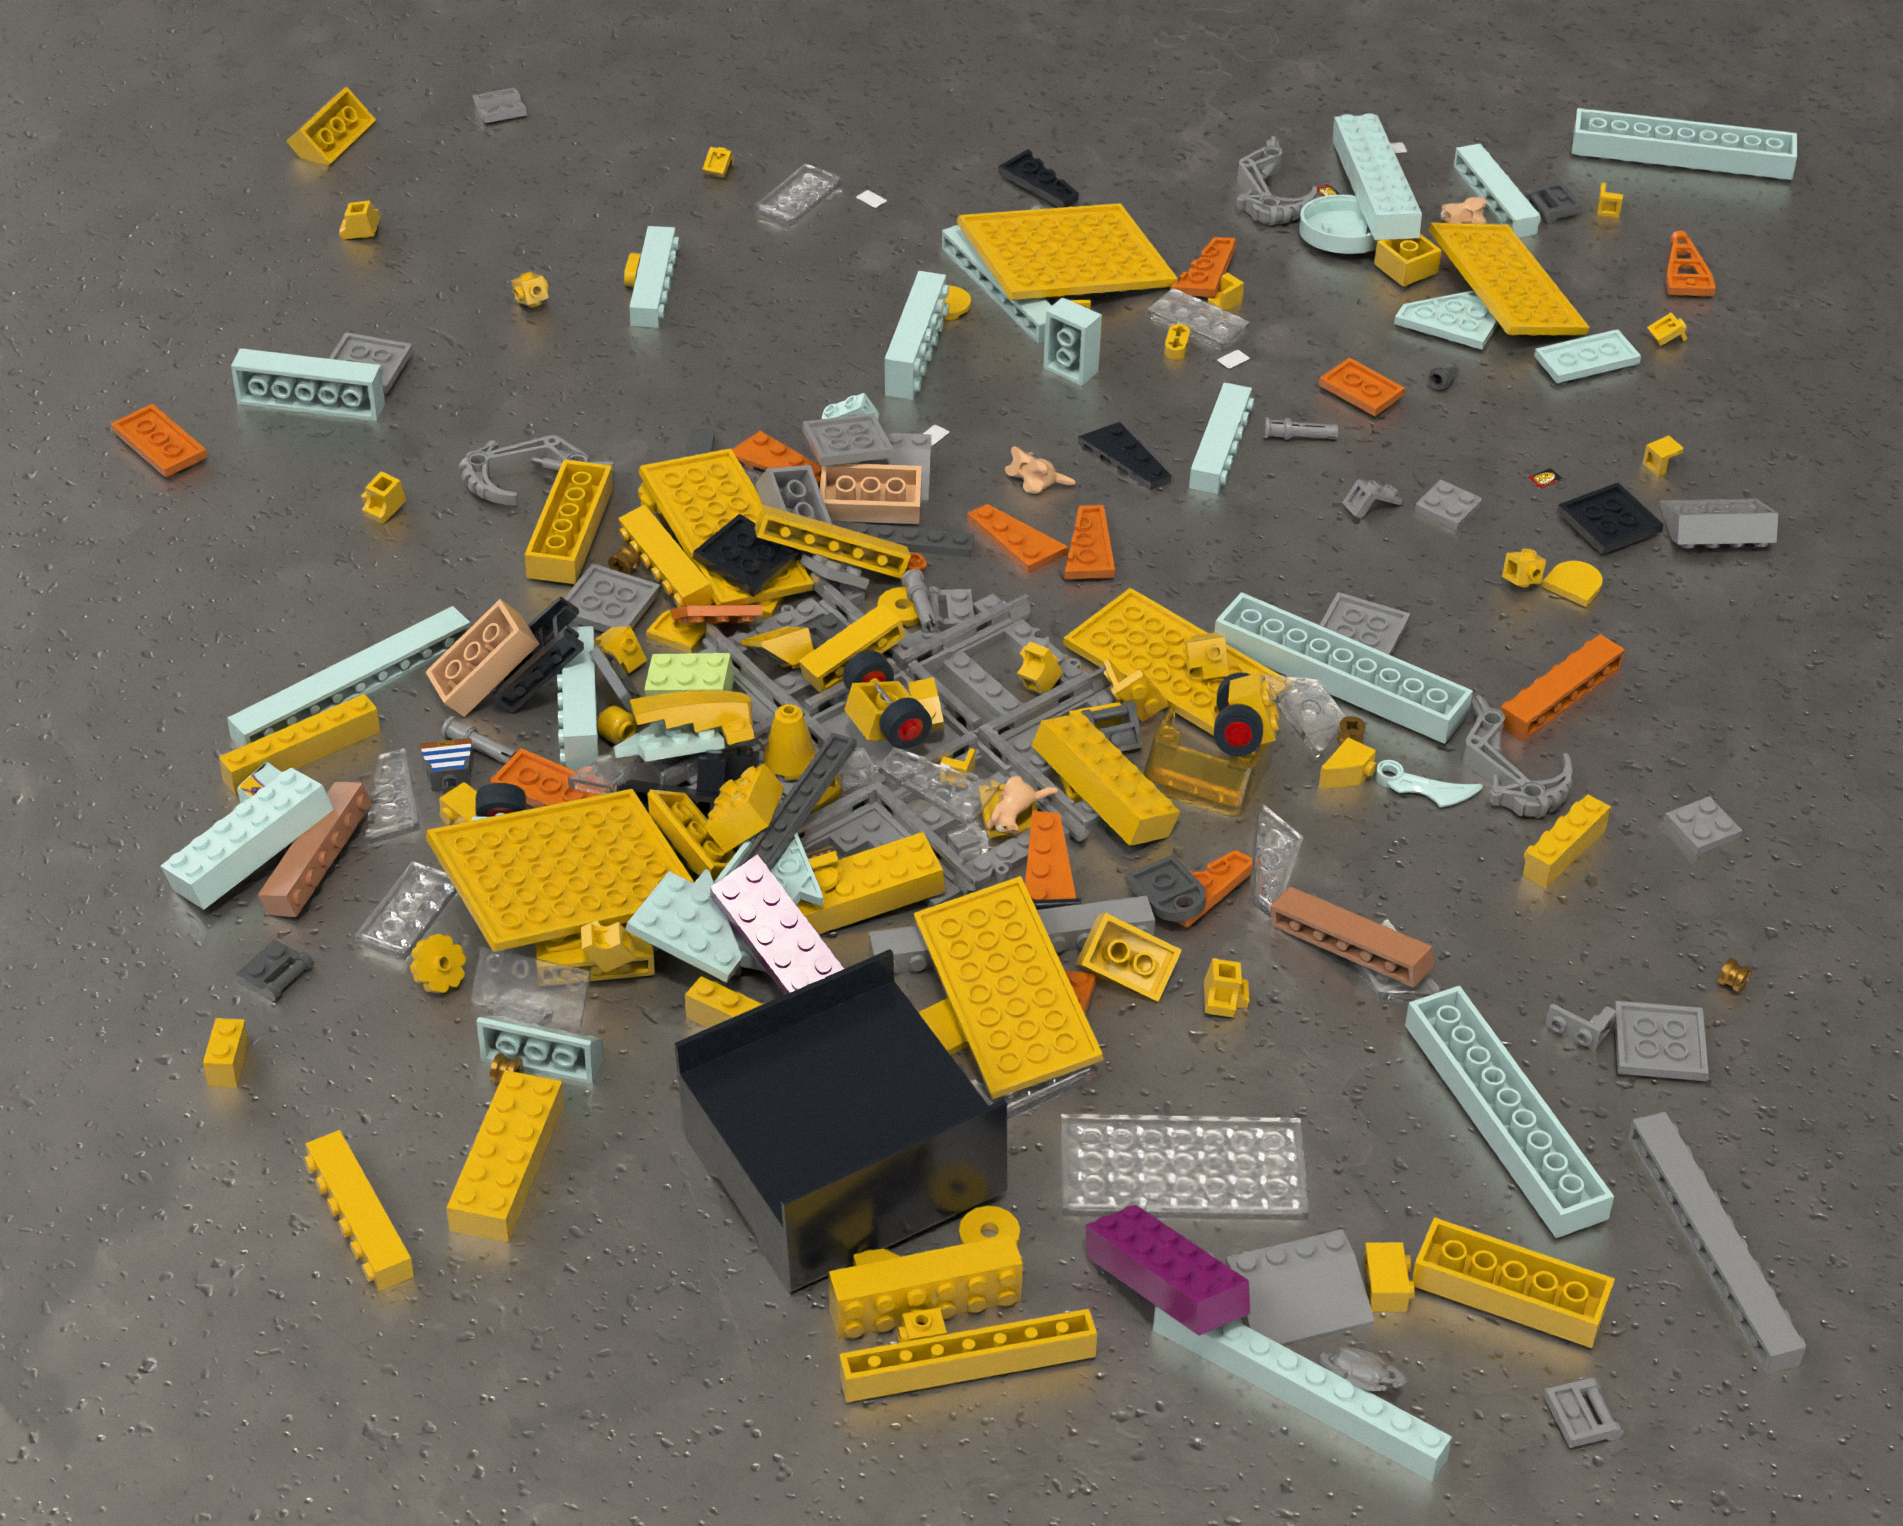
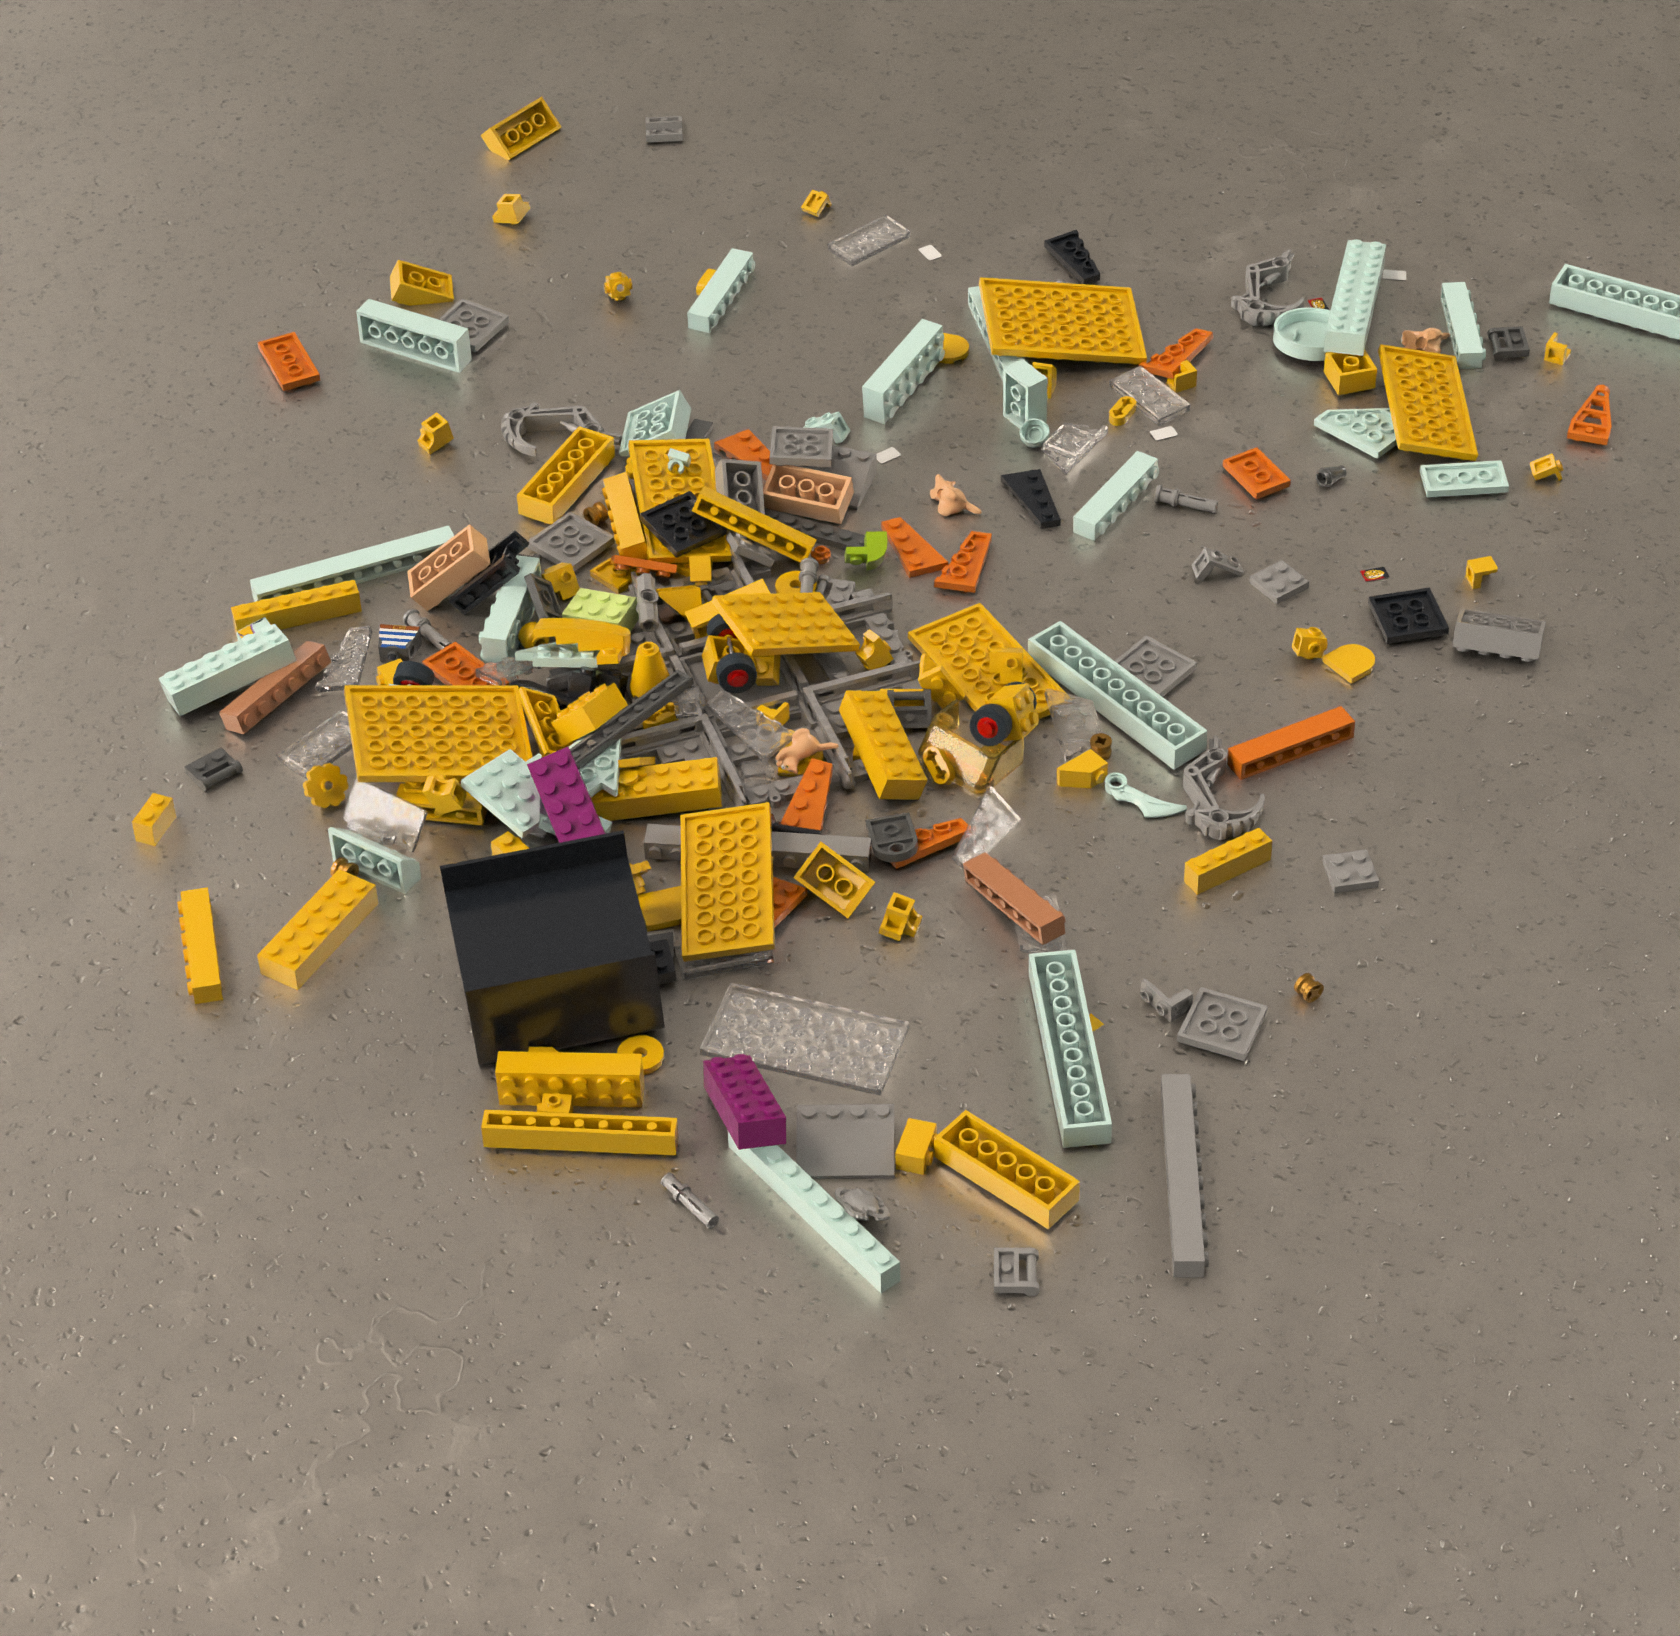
camera: 20 degrees right, 0 degrees up
none -> yellow slope [390,260,454,306]
none -> light aqua slope [619,390,691,456]
none -> light grey piece [636,573,659,632]
none -> light grey pin [661,1172,719,1229]
none -> light aqua tile [667,448,691,474]
none -> yellow slope [689,555,712,587]
none -> yellow plate [711,592,860,656]
none -> lime brick [844,531,887,571]
none -> yellow beam [923,746,955,785]
none -> light aqua hair [1020,418,1050,448]
none -> clear wing [1042,423,1108,474]

